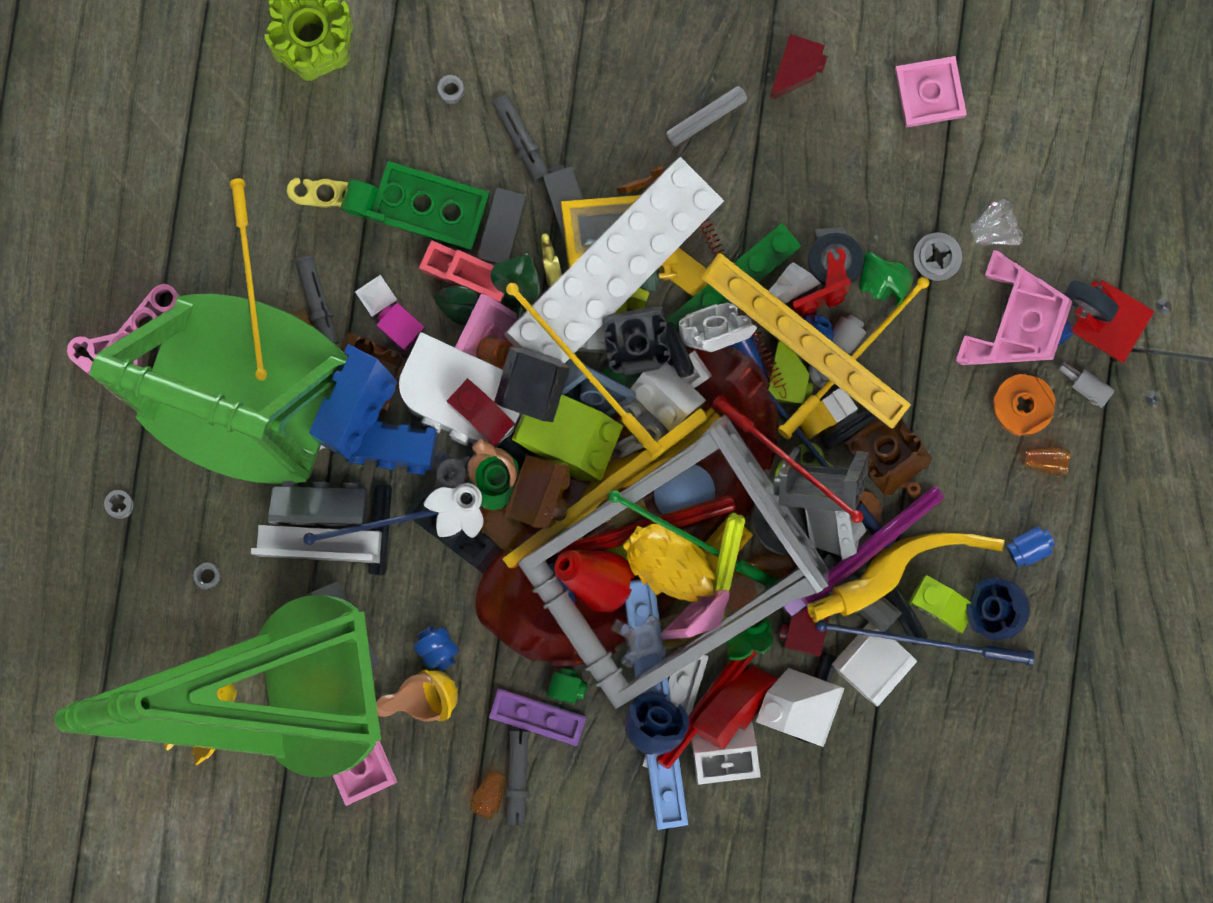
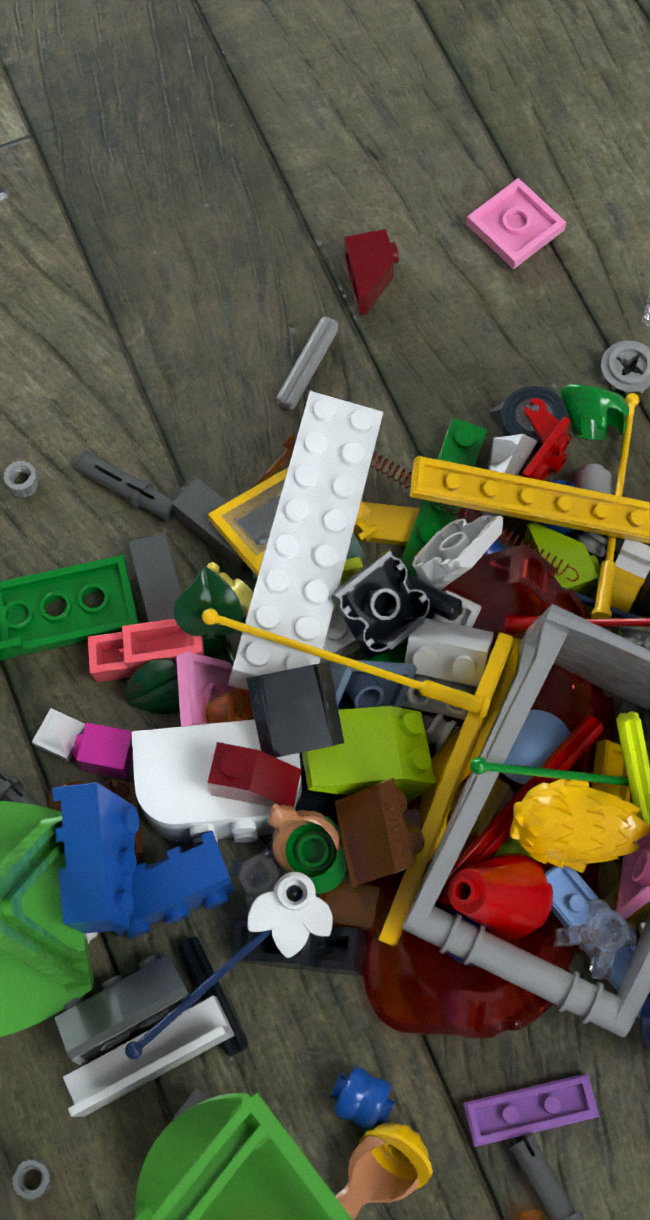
camera: 25 degrees left, 15 degrees down
green plate [546,668,588,705] -> none

